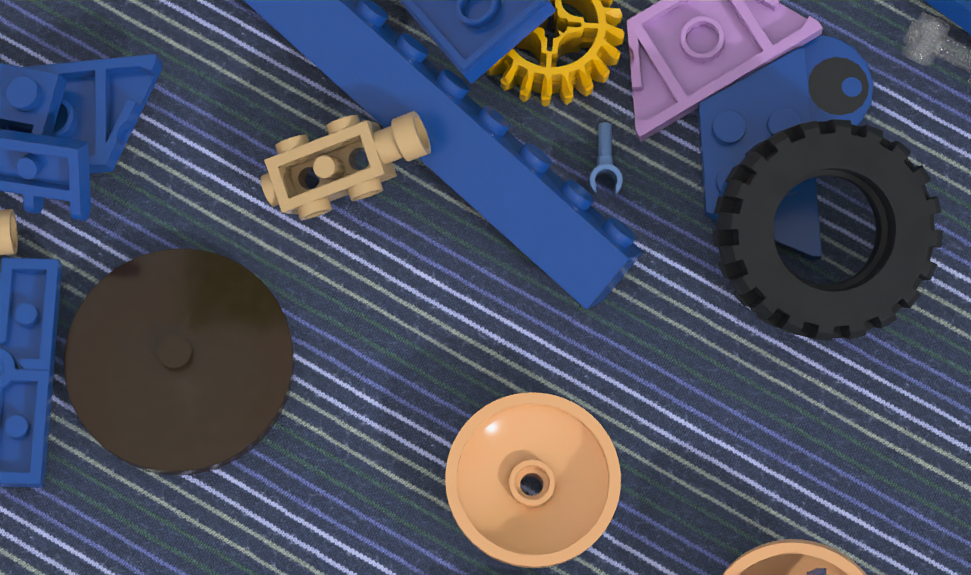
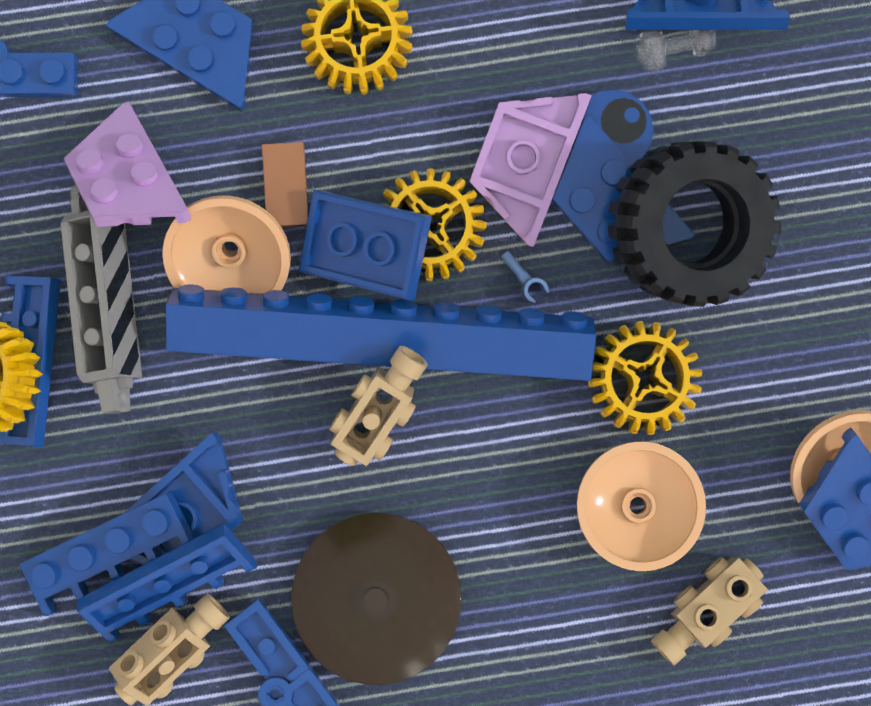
camera: 40 degrees left, 10 degrees up
none -> yellow gear [587,321,702,435]

